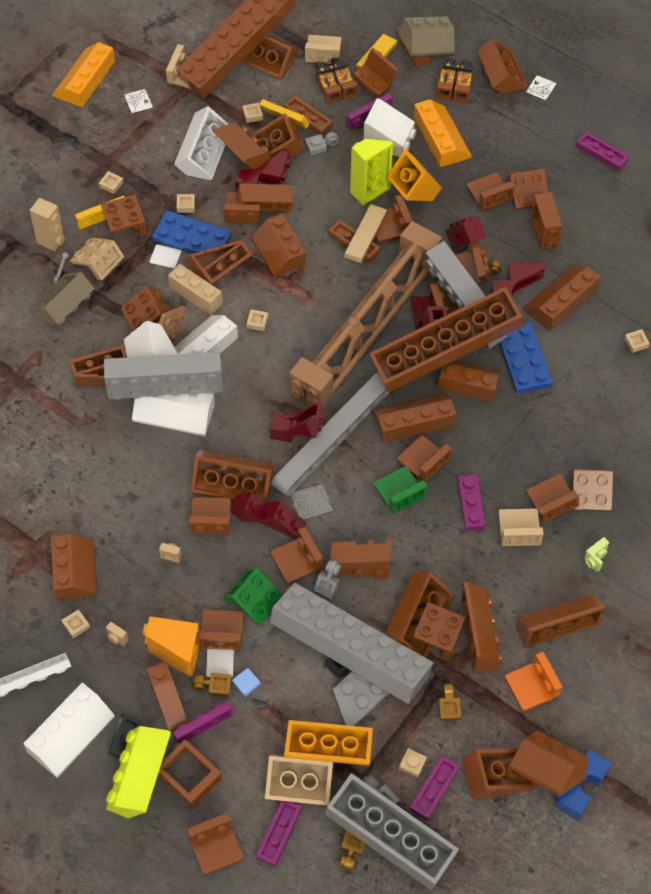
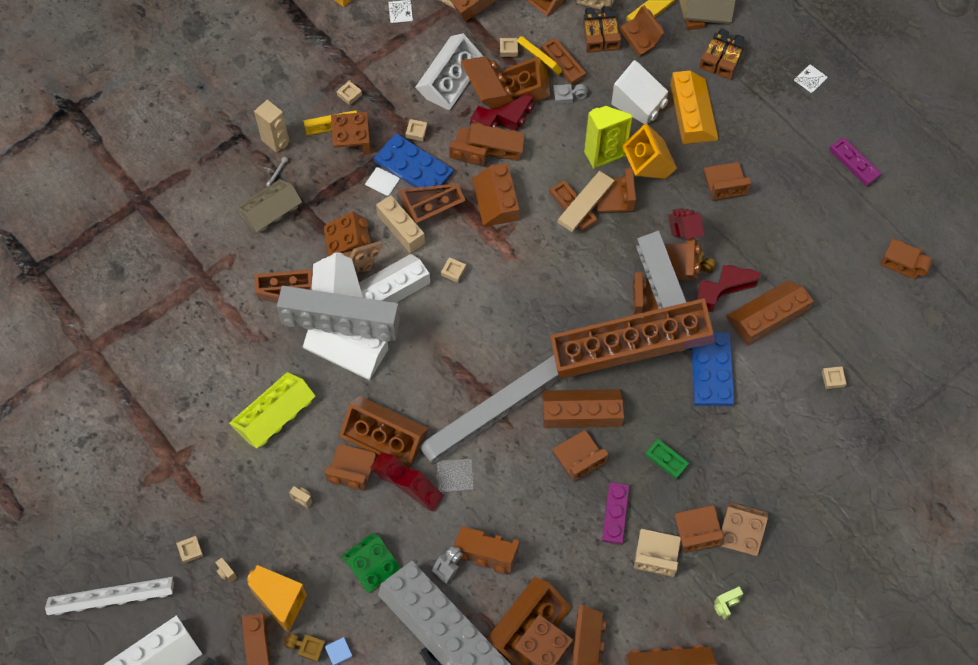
camera: 15 degrees right, 5 degrees up
dark orange slope [51,534,97,600] -> none
tan bracket [70,238,124,281] -> none
dark orange bracket [199,610,244,650] -> none
white sticker [206,649,234,677] -> none
dark red arch [270,402,325,443] -> none
dark orange bracket [270,527,323,584] -> none
medium nougat piece [289,221,443,410] -> none
magenta plate [346,93,393,130] -> none
green bracket [374,466,427,514] -> none
dark red arch [411,296,447,330] -> none
dark orange slope [438,359,501,402] -> none
dark orange slope [478,38,528,94] -> none
dark orange bracket [506,169,548,209] -> none
dark orange window [530,192,562,250] -> none
none -> neon yellow slope [229,372,315,448]
none -> green plate [645,439,689,480]

